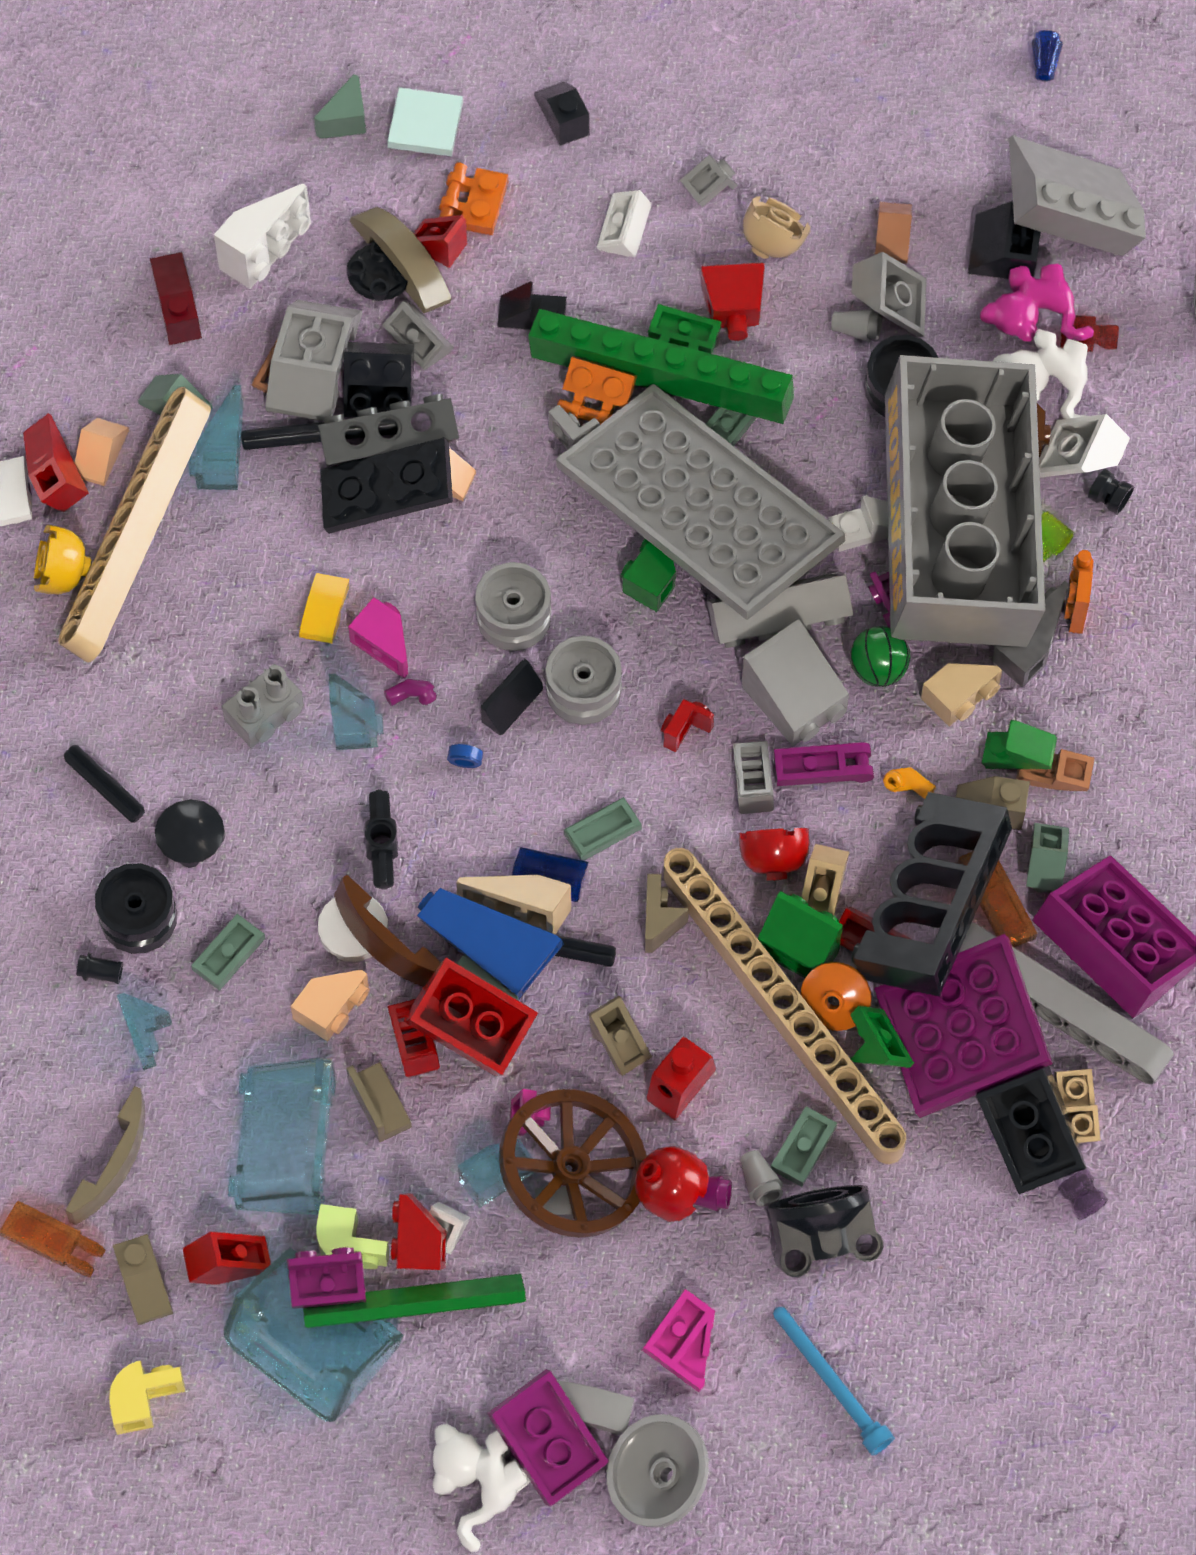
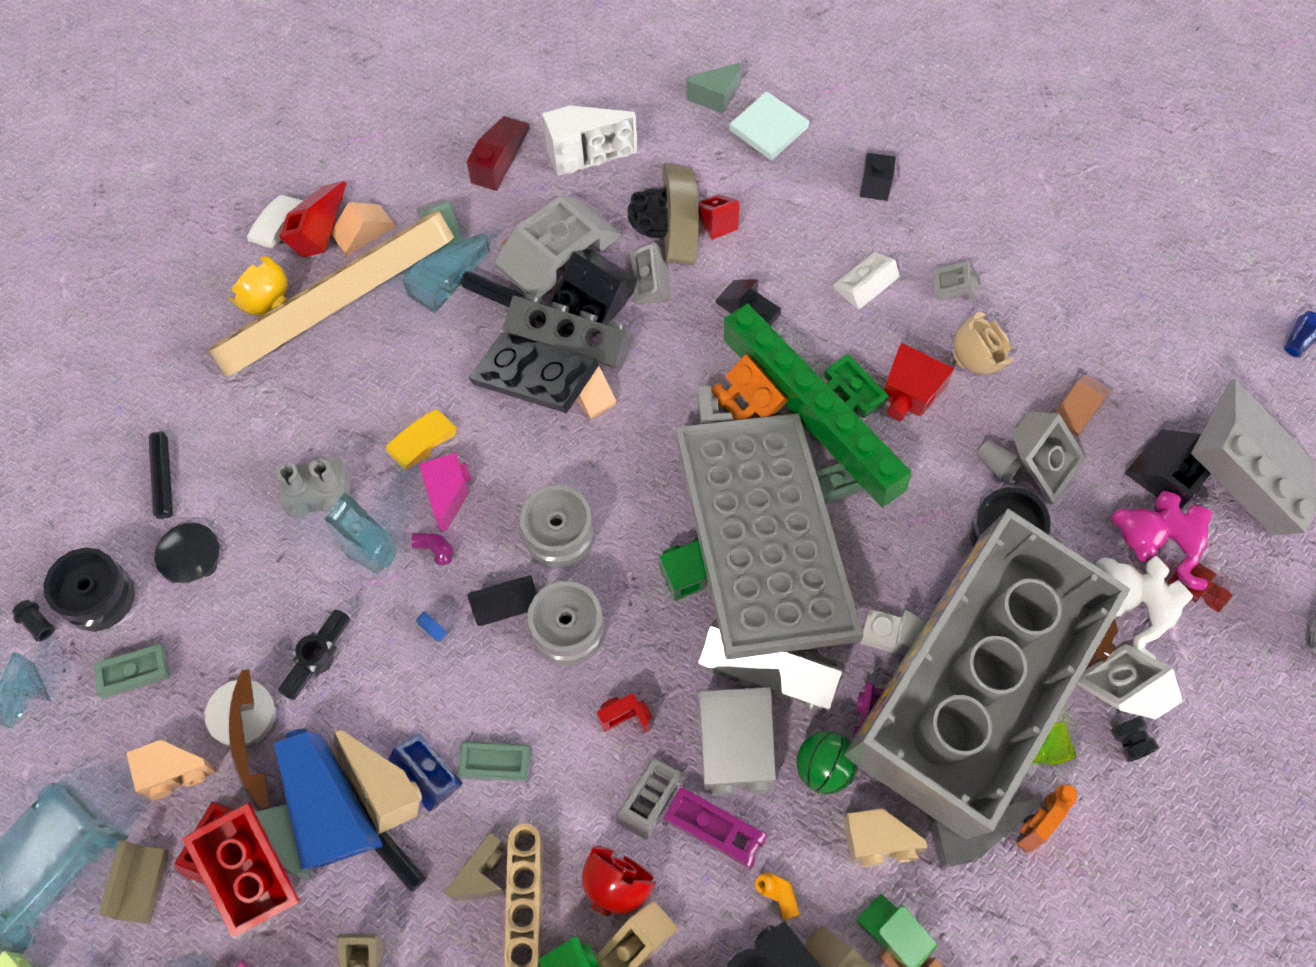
camera: 35 degrees right, 0 degrees up
orange plate [439,162,509,236] -> none

